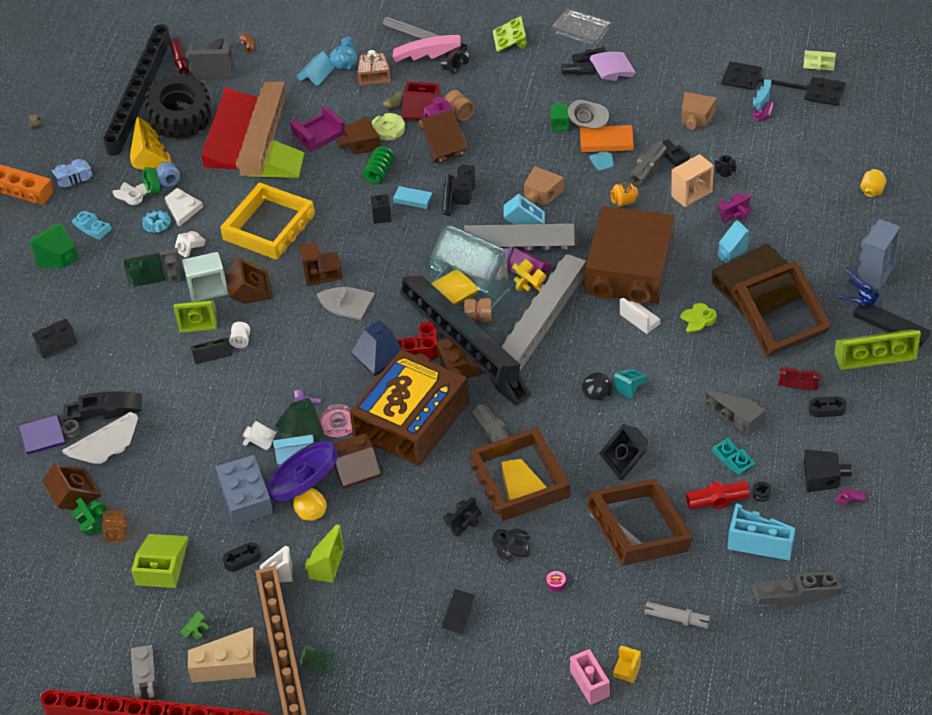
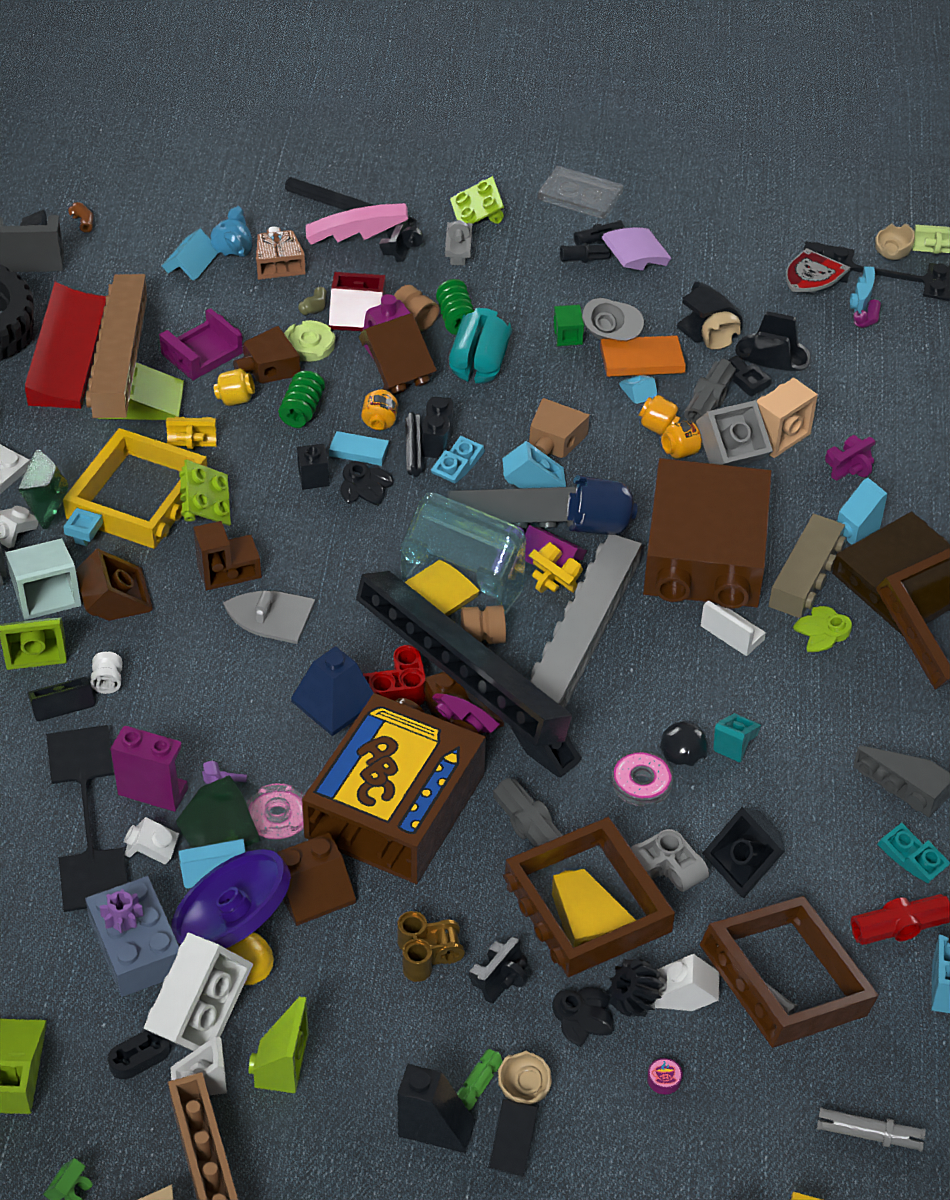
camera: 10 degrees left, 0 degrees up
medium nougat torso [681,92,716,130] -> none
black gear [715,155,737,177] -> none
none -> clear green slope [18,449,69,529]
none -> black hinge [46,725,127,912]
none -> medium azure tile [63,508,103,546]
none -> medium lavender gear [100,889,143,933]
none -> magenta panel [110,726,188,812]
none -> white slope [144,932,253,1051]
none -> yellow hips [166,417,217,449]
none -> lime hinge [179,460,231,526]
none -> yellow head [214,369,255,407]
none -> black plate [340,461,393,506]
none -> light orange head [361,390,398,430]
none -> pearl gold piece [397,911,465,982]
none -> black slope [397,1063,475,1154]
none -> medium azure slope [431,436,485,483]
none -> magenta slope [432,693,499,733]
none -> green piece [436,279,474,335]
none -> light grey hips [445,220,472,265]
none -> teal cylinder [449,308,512,384]
none -> bright green axle [457,1049,502,1110]
none -> tan hair [498,1051,552,1105]
none -> dark blue cylinder [567,475,637,535]
none -> black gear [606,959,664,1017]
none -> tile [611,751,673,806]
none -> light grey piece [631,829,709,892]
none -> light orange head [638,395,680,435]
none -> white slope [655,954,719,1011]
none -> black piece [677,281,743,343]
none -> light grey brick [696,400,773,466]
none -> tan hair [702,311,740,350]
none -> black piece [735,311,811,372]
none -> dark tan brick [769,513,847,618]
none -> shield [786,248,850,294]
none -> tan hair [875,224,915,260]

